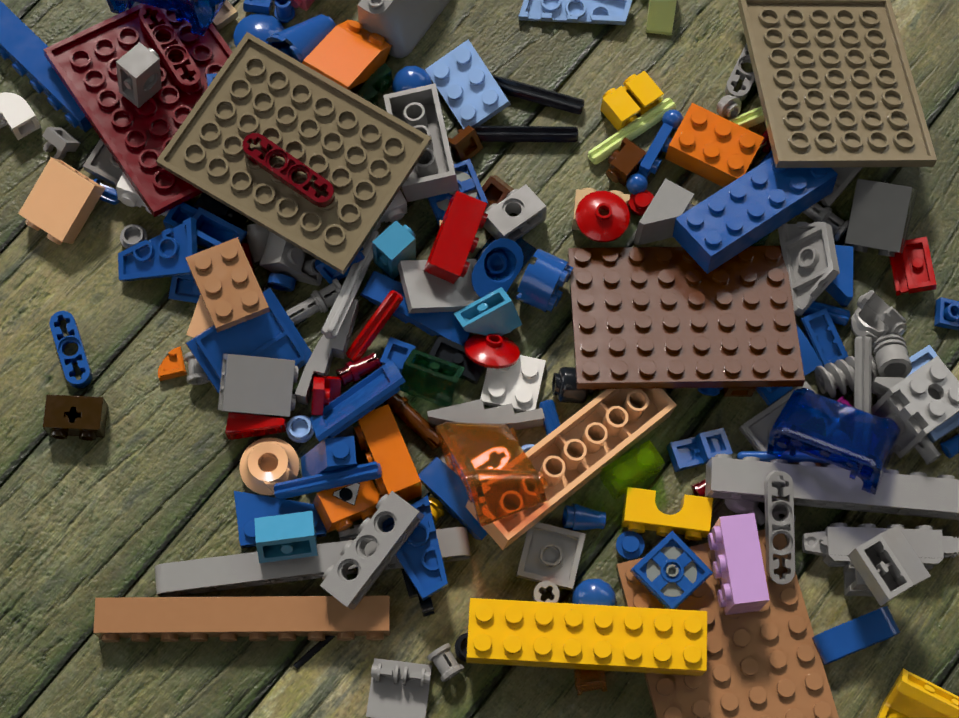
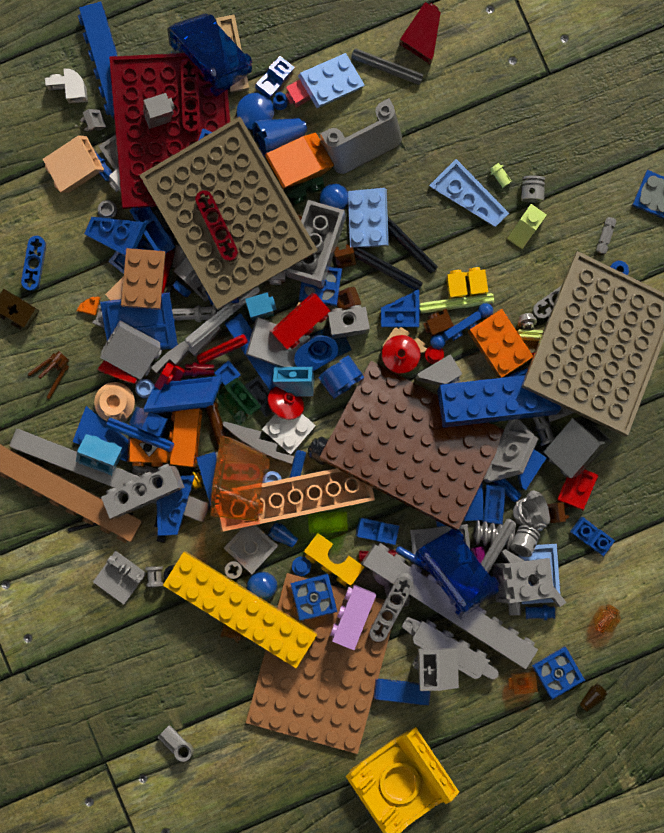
camera: 30 degrees right, 15 degrees up
none -> reddish brown plant [28,351,70,399]
none -> blue wing [381,290,419,328]
none -> reddish brown tile [547,502,569,523]

